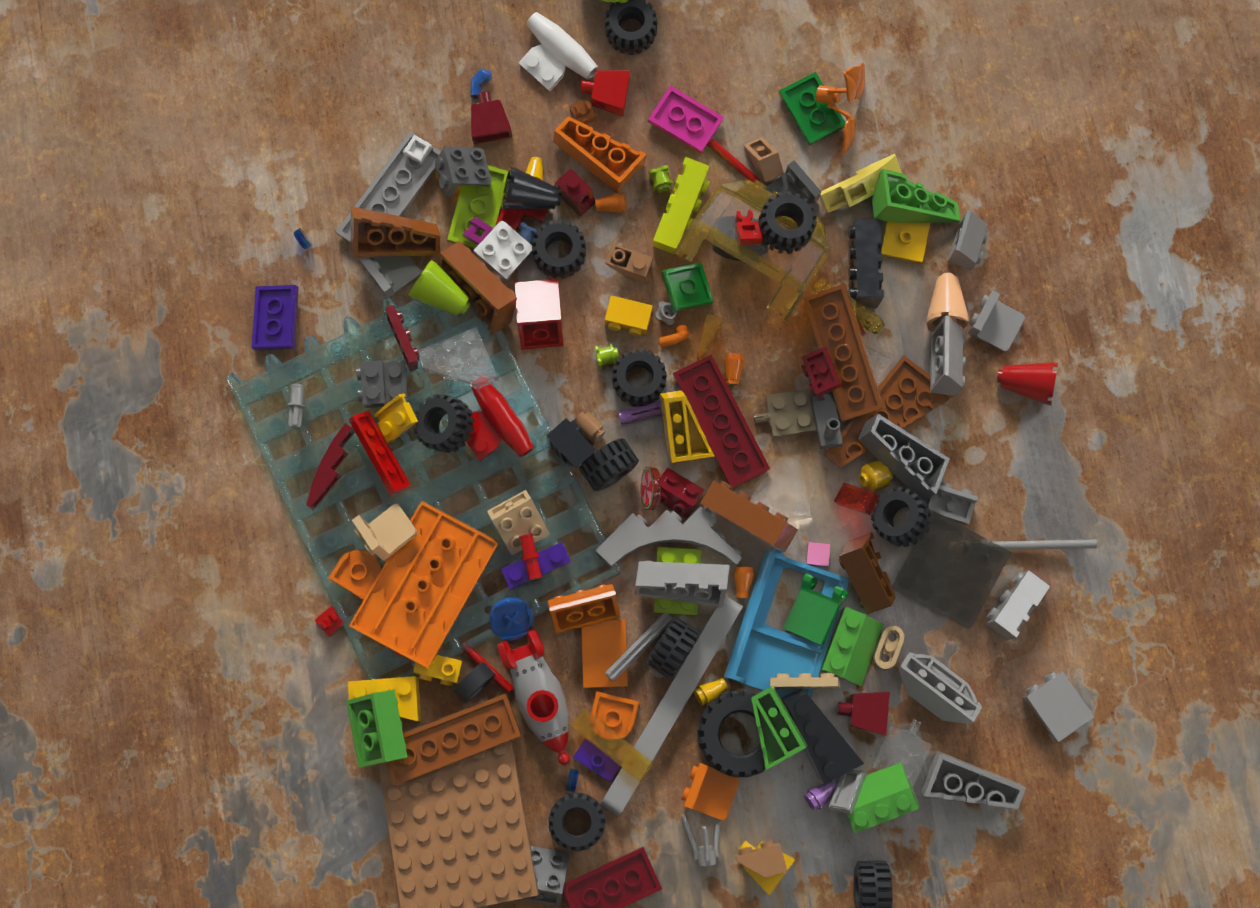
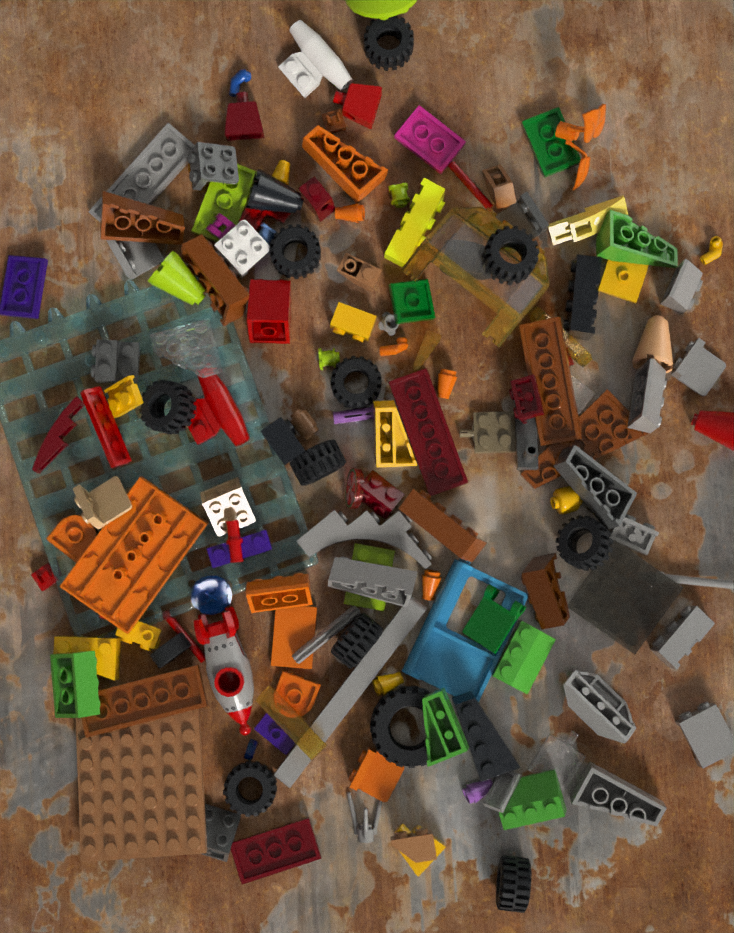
camera: 10 degrees right, 5 degrees up
light grey axle [287,384,305,428] -> none
clear blue tile [293,228,312,250] -> none
dark red plate [385,305,420,372] -> none
white tile [403,135,433,165] -> none
red plate [735,210,763,245] -> none
tan plate [770,673,840,689] -> none
bright pink tile [806,542,830,567] -> none
clear red plate [834,483,880,515] -> none
dark red torso [836,692,890,735] -> none
tan plate [873,626,904,669] -> none
none -> yellow arm [700,236,723,265]

